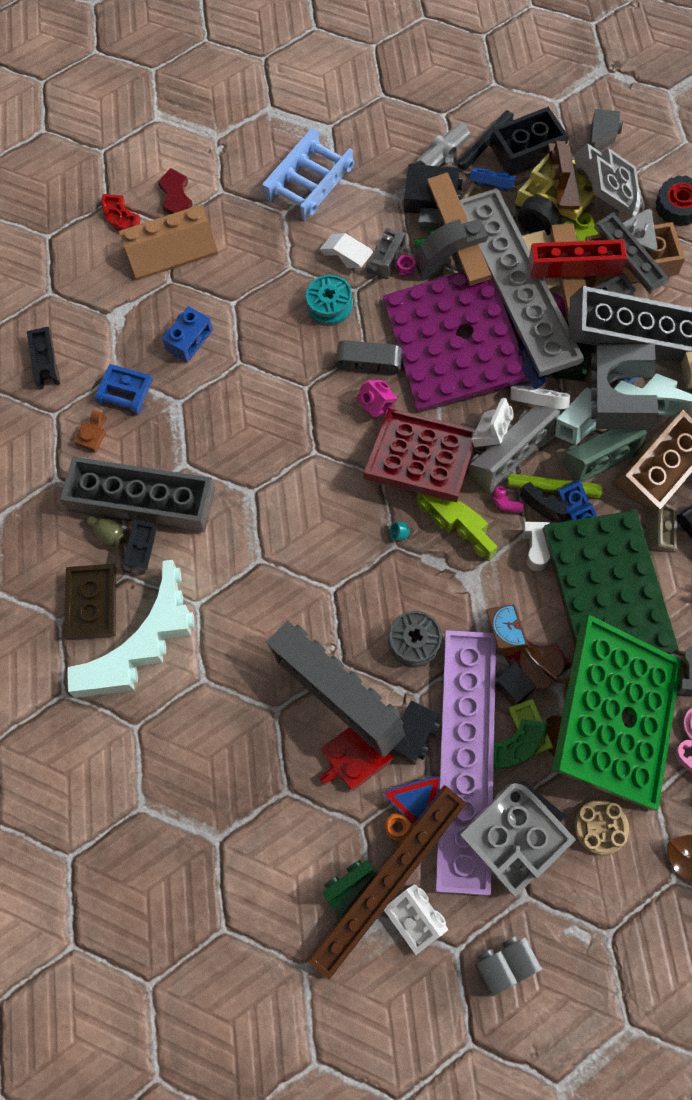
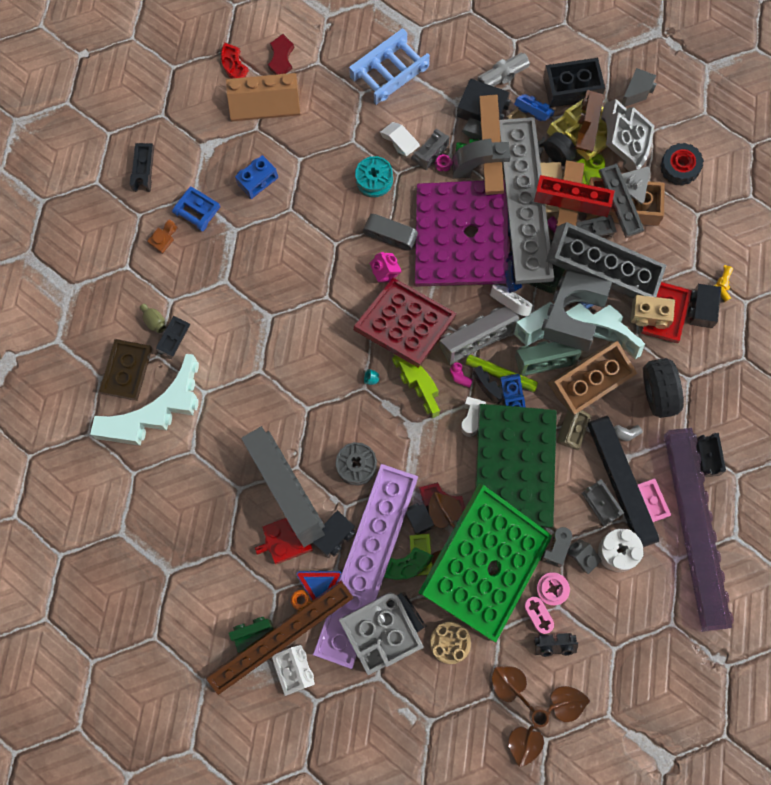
camera: 15 degrees right, 5 degrees up
dark grey brick [60,457,215,532] -> none
black axle [458,110,514,170] -> none
white bracket [471,398,513,447] -> none
dark grey brick [475,936,542,997] -> none
slope [486,605,529,657] -> none

